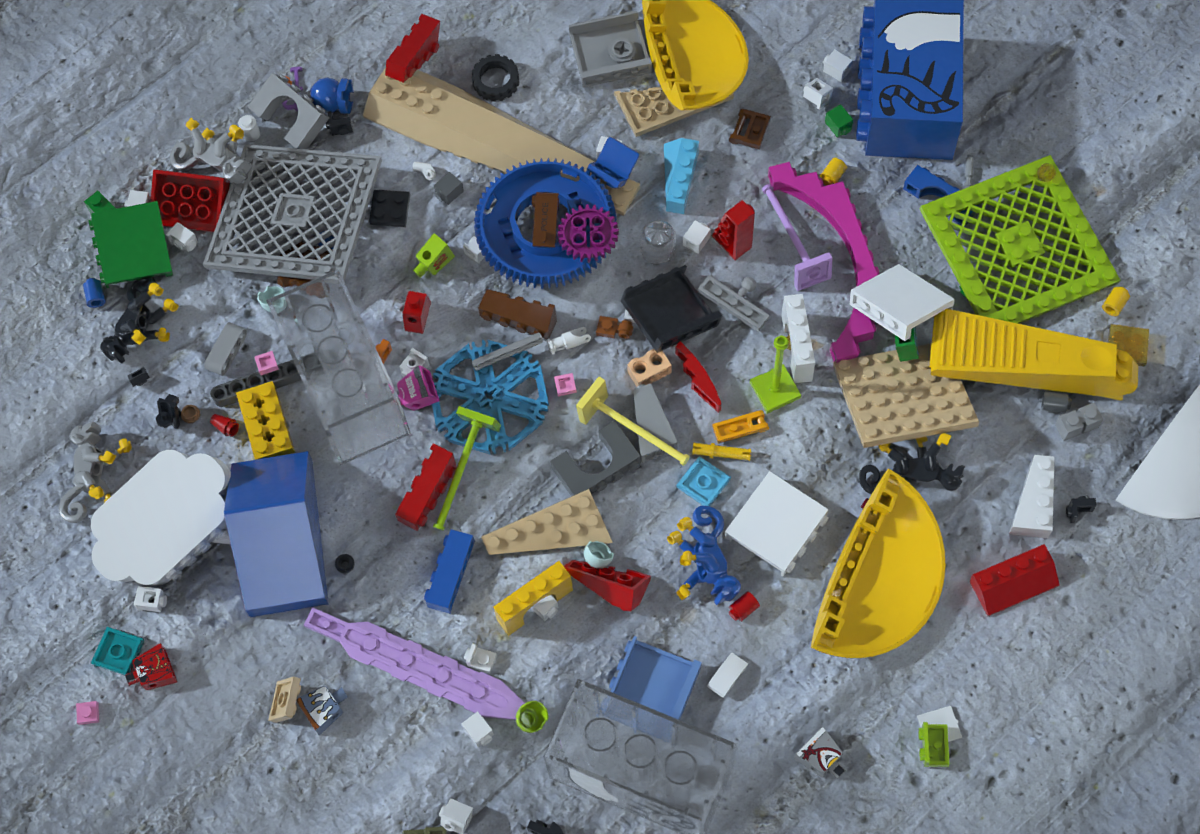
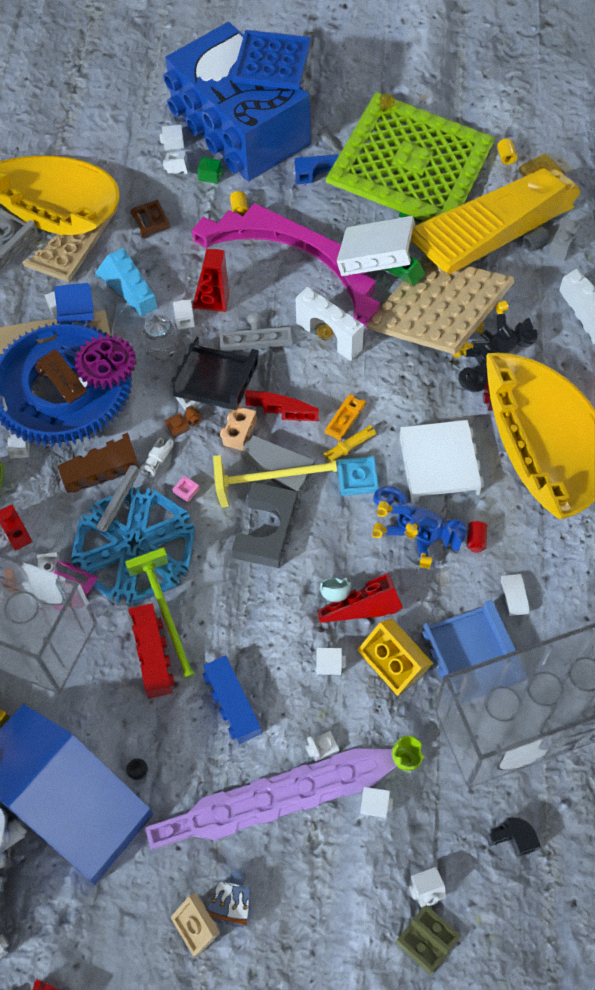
camera: 45 degrees left, 5 degrees down
tan wing [481,489,613,555] -> none
yellow arch [493,561,573,636] -> none
lime tile [749,335,801,414] -> none
lavender tile [762,184,832,291] -> none
none -> blue plate [232,30,311,90]
none -> yellow slope [357,618,433,696]

